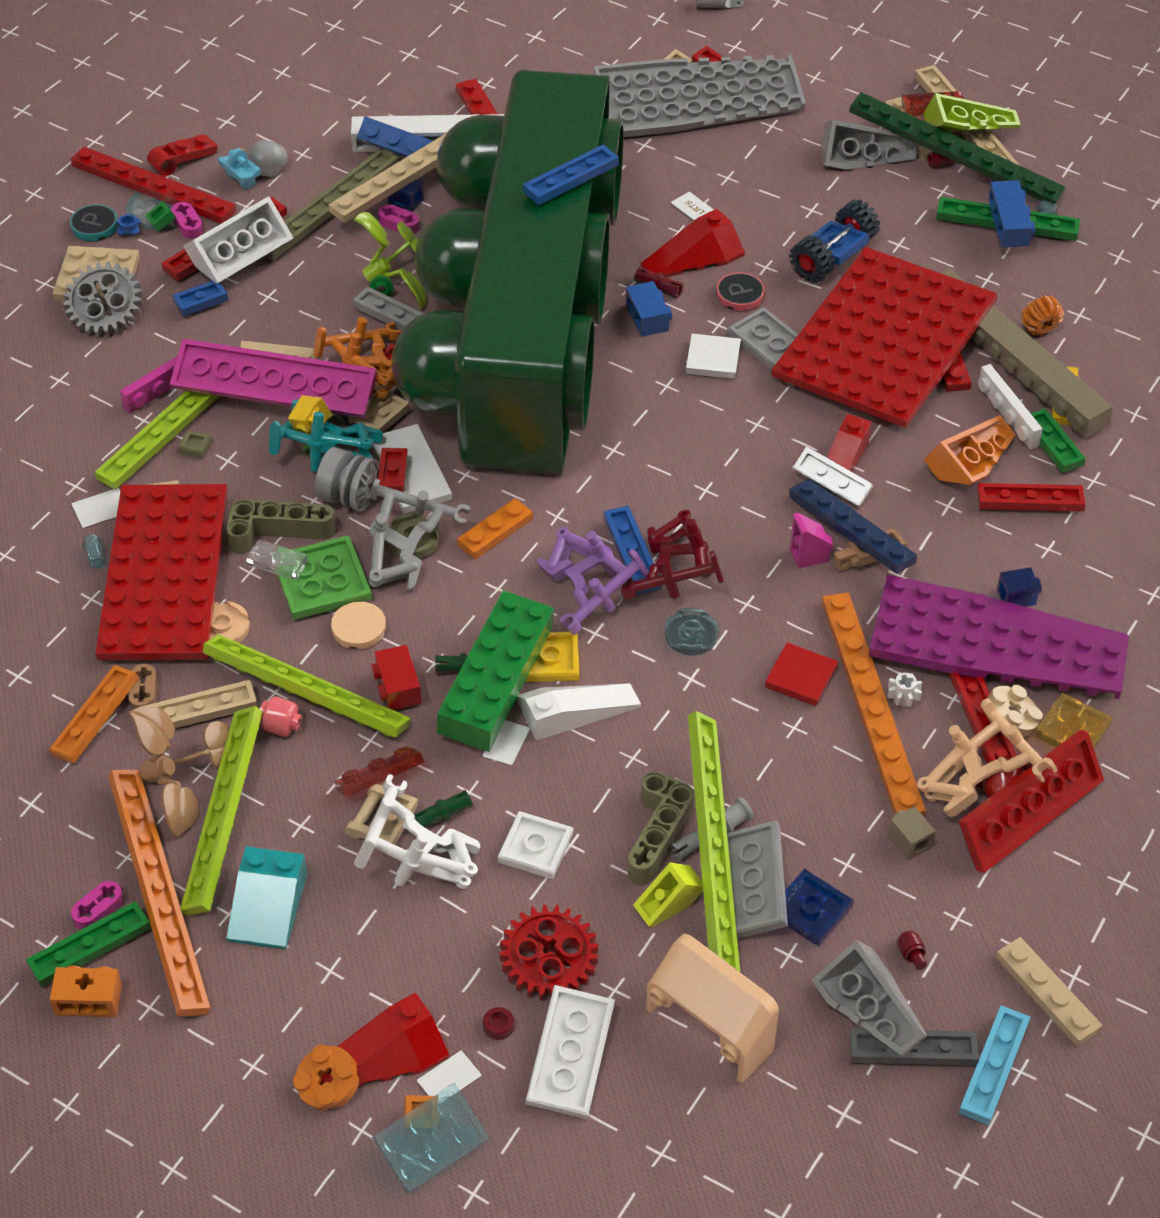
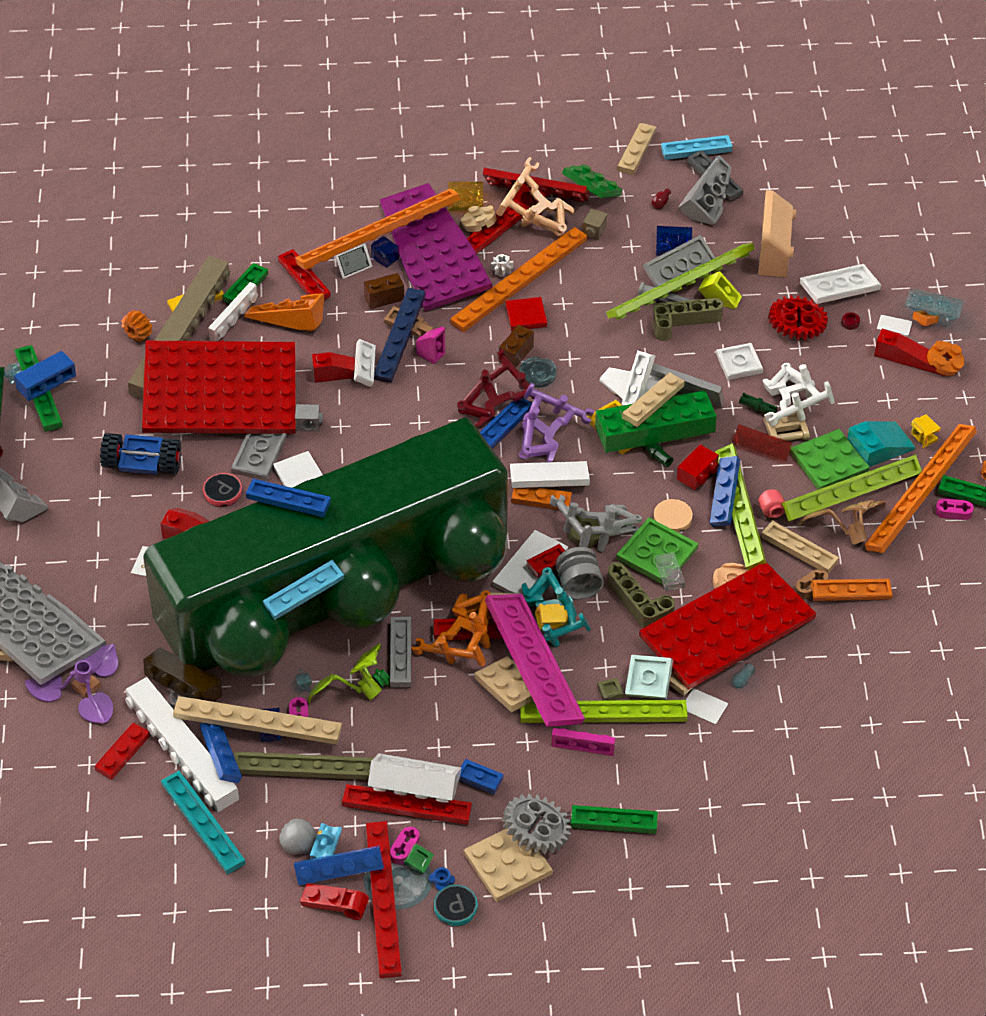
camera: 125 degrees left, 0 degrees up
none -> teal plate [161,771,246,875]
none -> medium azure plate [263,560,344,620]
none -> blue plate [294,846,384,885]
none -> orange plate [295,188,460,269]
none -> light grey brick [295,404,323,431]
none -> sticker [335,243,373,279]
none -> reddish brown brick [364,273,404,309]
none -> reddish brown brick [499,325,534,367]
none -> white tile [510,461,590,488]
none -> green plate [562,164,623,198]
none -> green plate [571,805,658,834]
none -> white tile [621,350,655,405]
none -> tan plate [622,373,685,427]
none -> light aqua plate [625,655,673,700]
none -> light grey tile [650,363,724,407]
none -> plate [710,456,740,527]
none -> bright green plate [790,429,870,490]
none -> yellow window [911,414,941,449]

